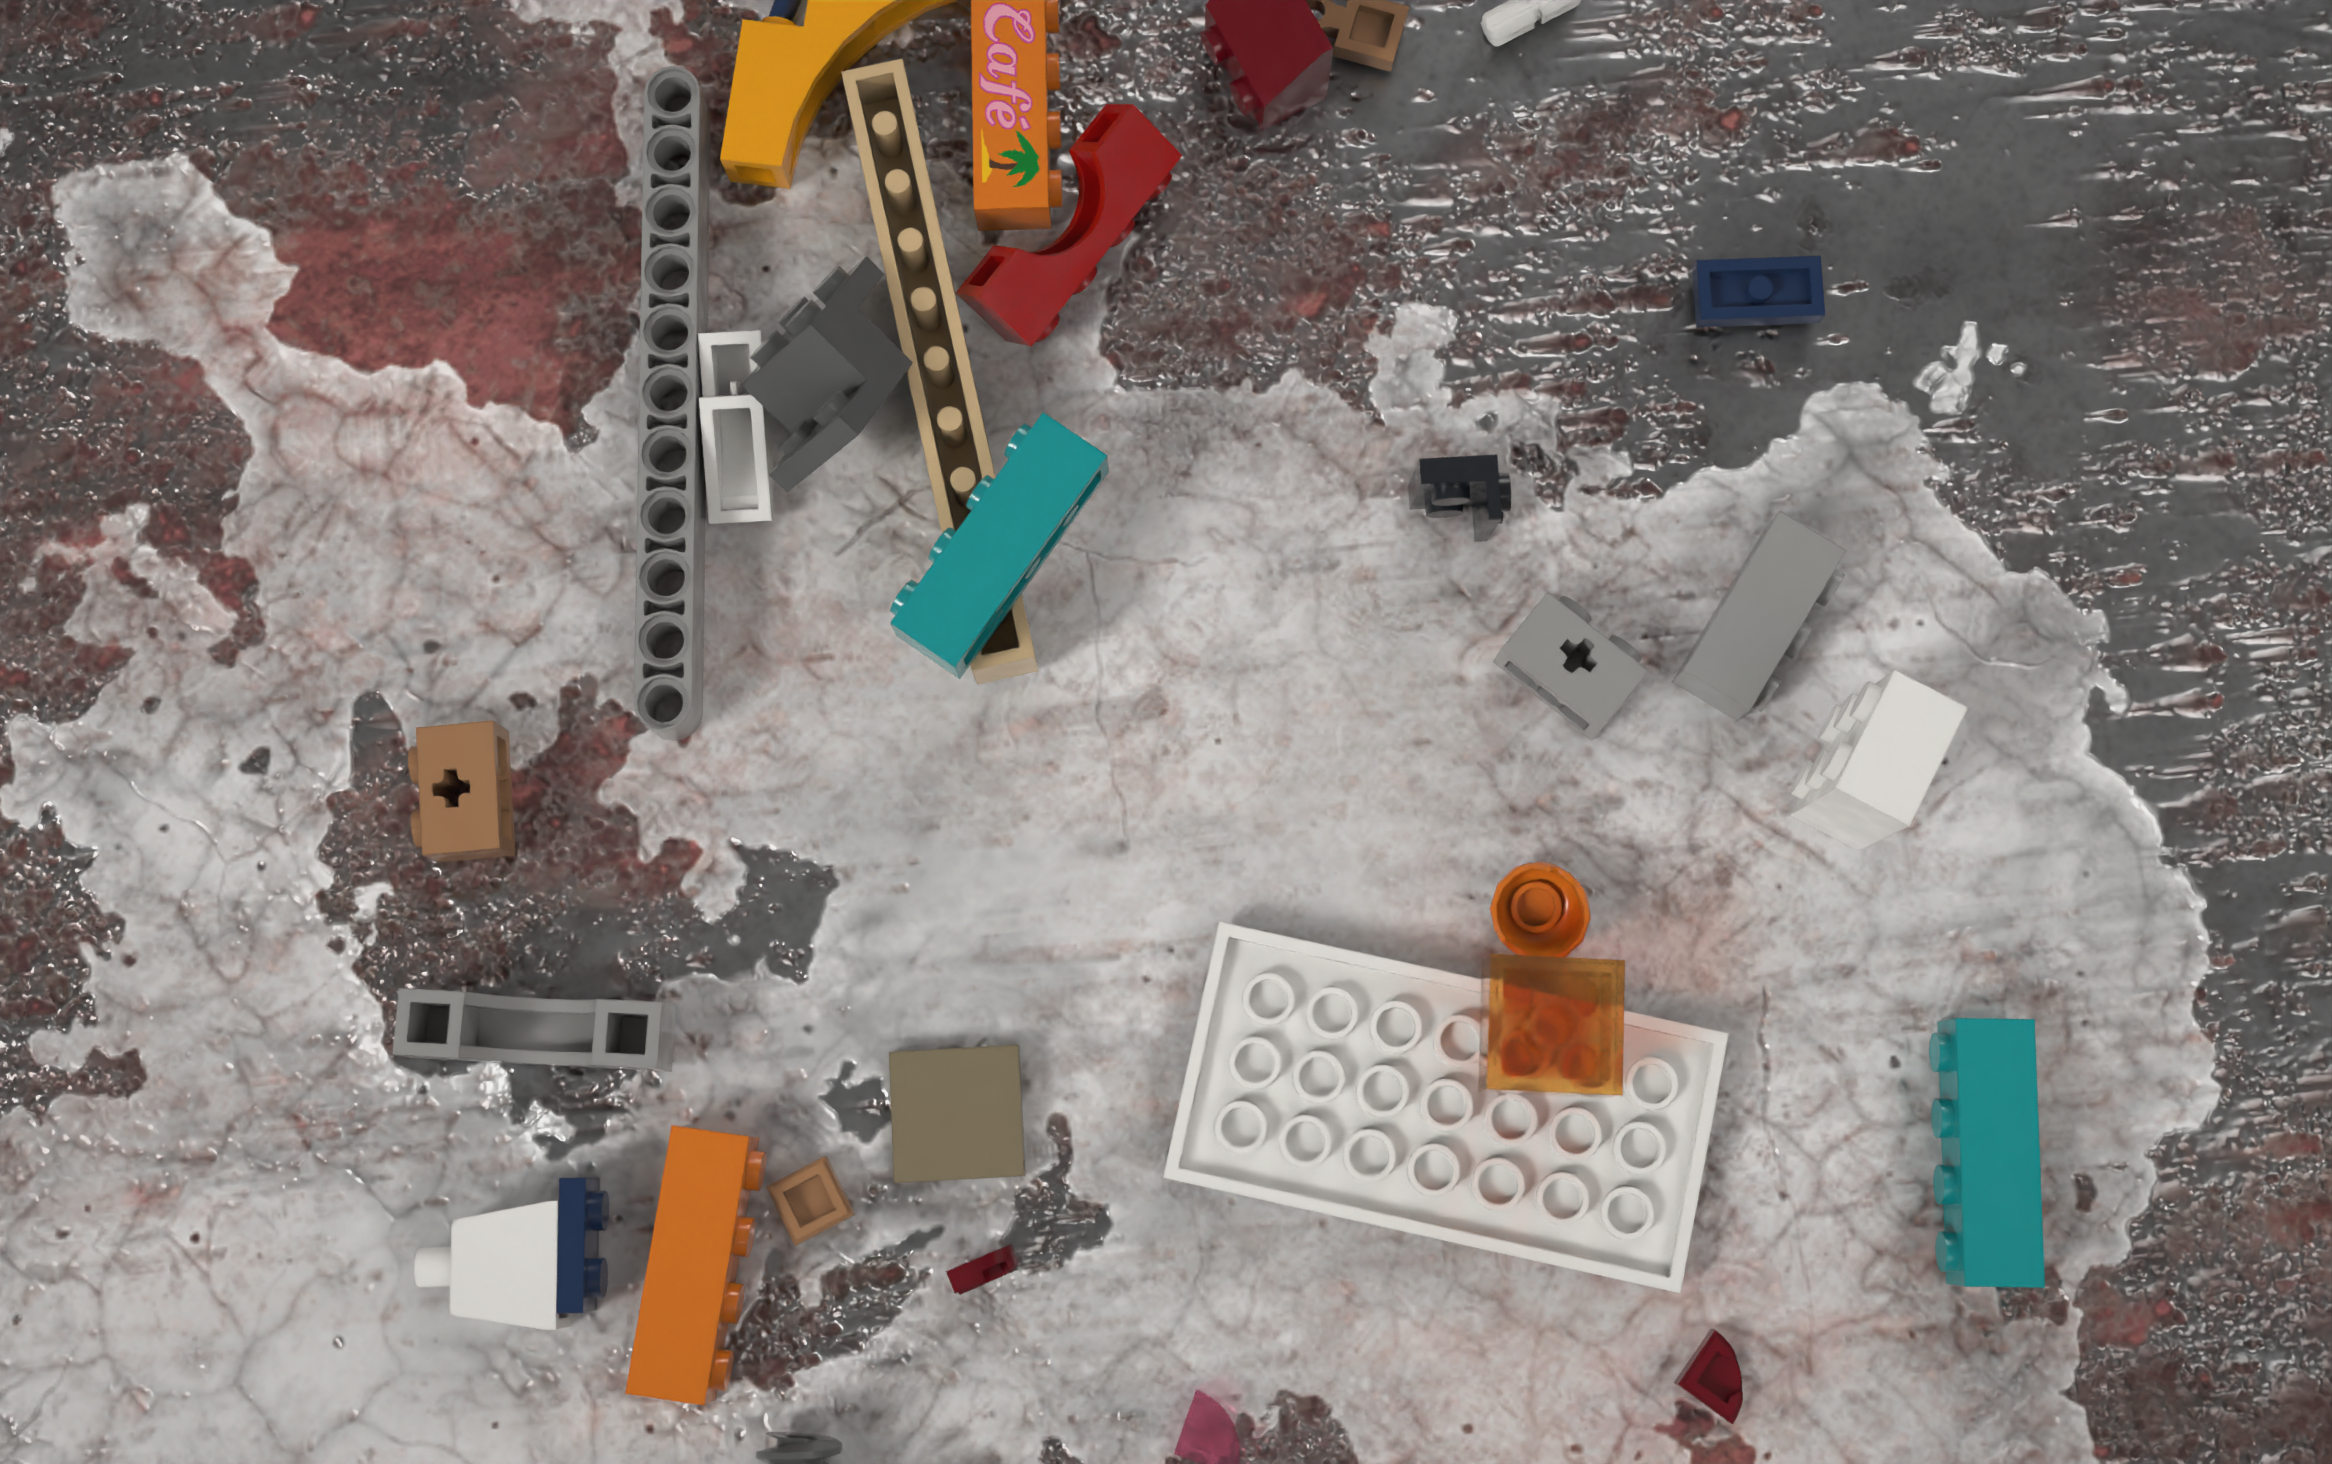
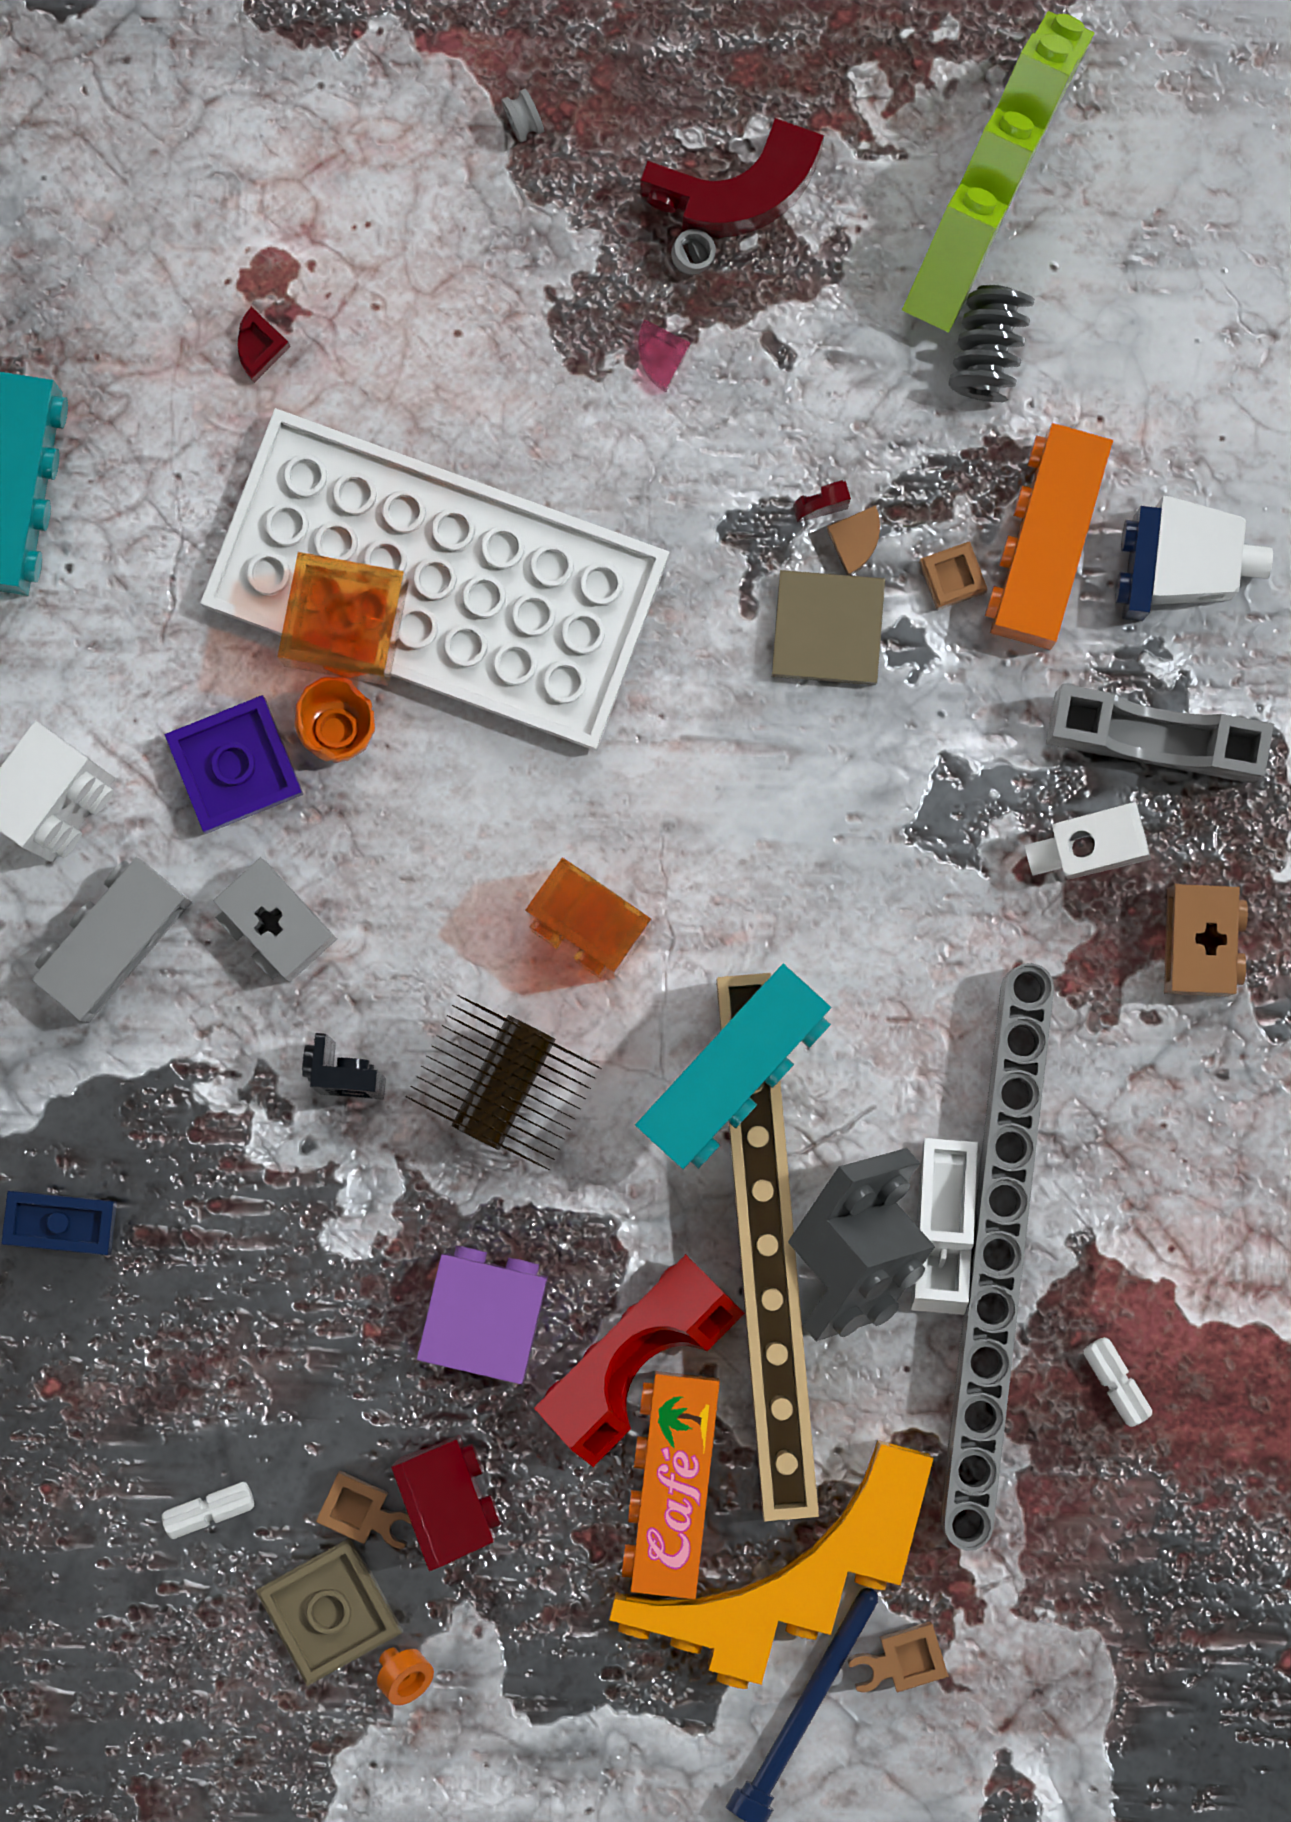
camera: 170 degrees left, 5 degrees up
none -> dark purple plate [164,695,304,834]
none -> dark brown piece [405,995,602,1170]
none -> medium lavender piece [417,1245,548,1385]
none -> clear orange brick [525,857,652,980]
none -> medium nougat tile [827,505,880,576]
none -> white torso [1025,802,1151,880]
none -> white piece [1084,1337,1152,1427]

